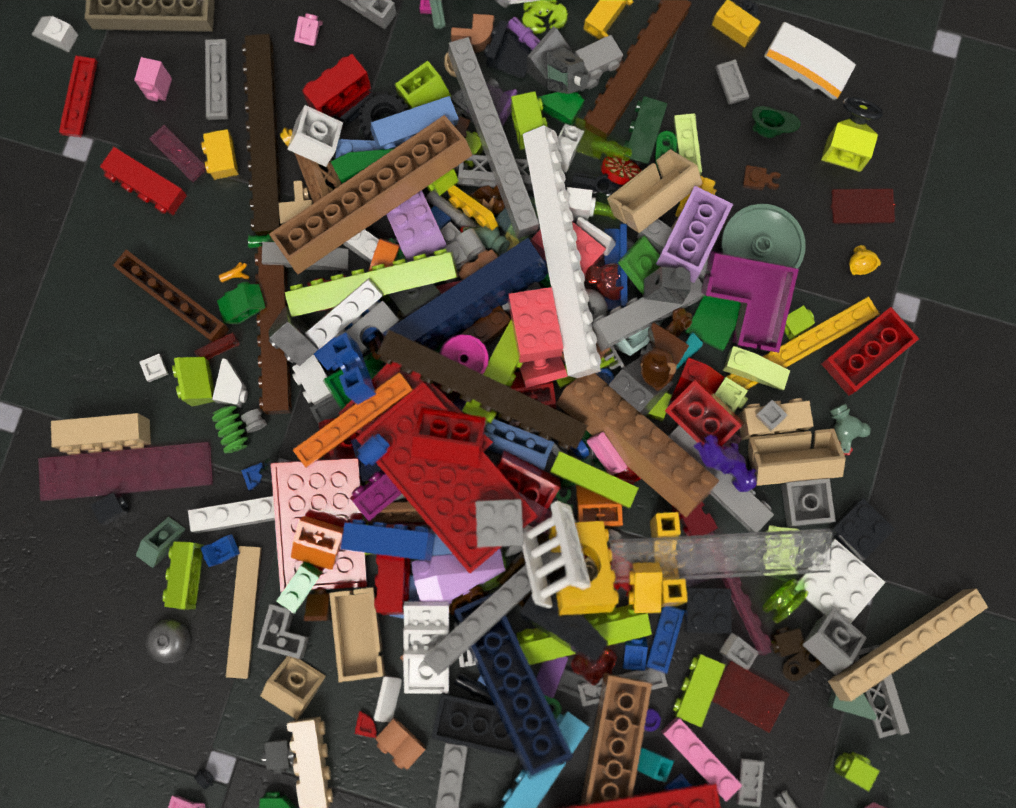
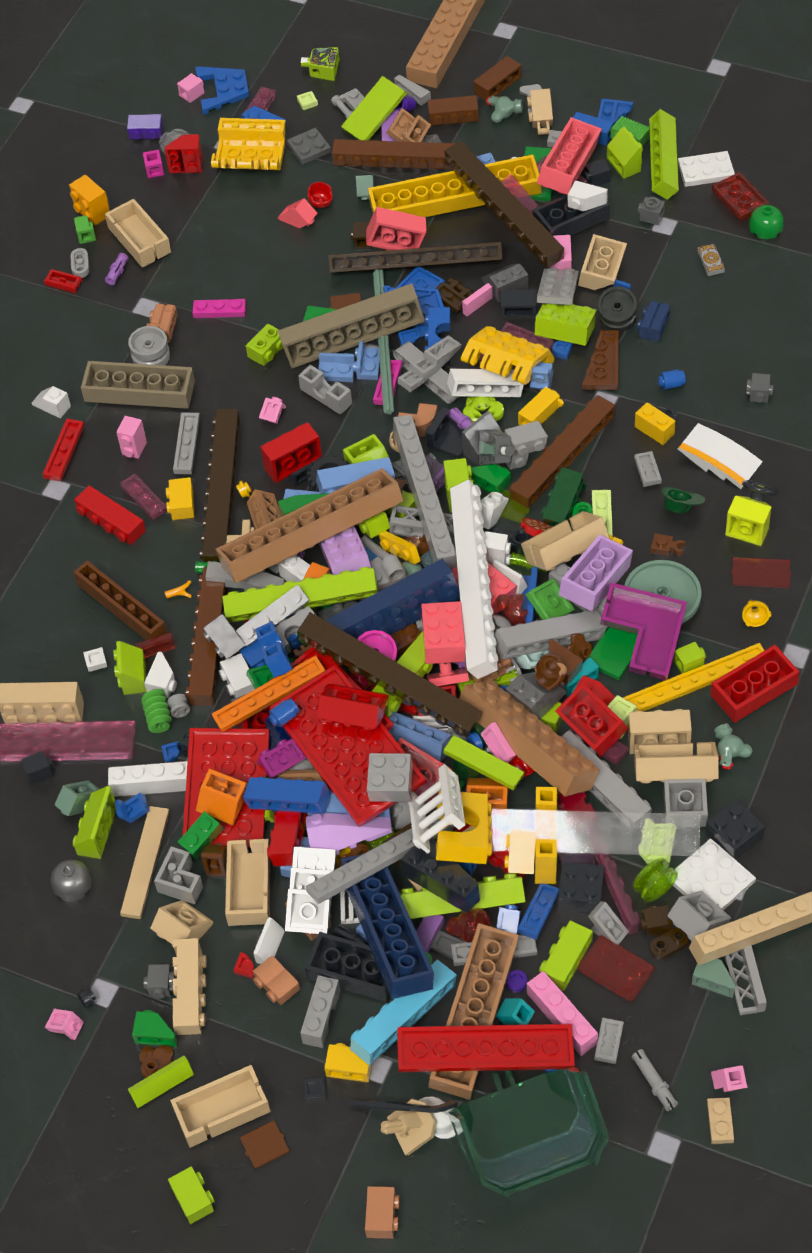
camera: 10 degrees right, 25 degrees down
green brick [217,282,266,324] -> none
white brick [288,105,343,167] -> none
clear neon green pin [592,137,632,161] -> none
dark grey torso [644,267,691,304] -> none
dark purple animal [693,435,757,492] -> none
yellowish green slope [723,346,790,391] -> none
light grey plate [756,400,788,431] -> none
lime brick [834,752,879,791] -> none

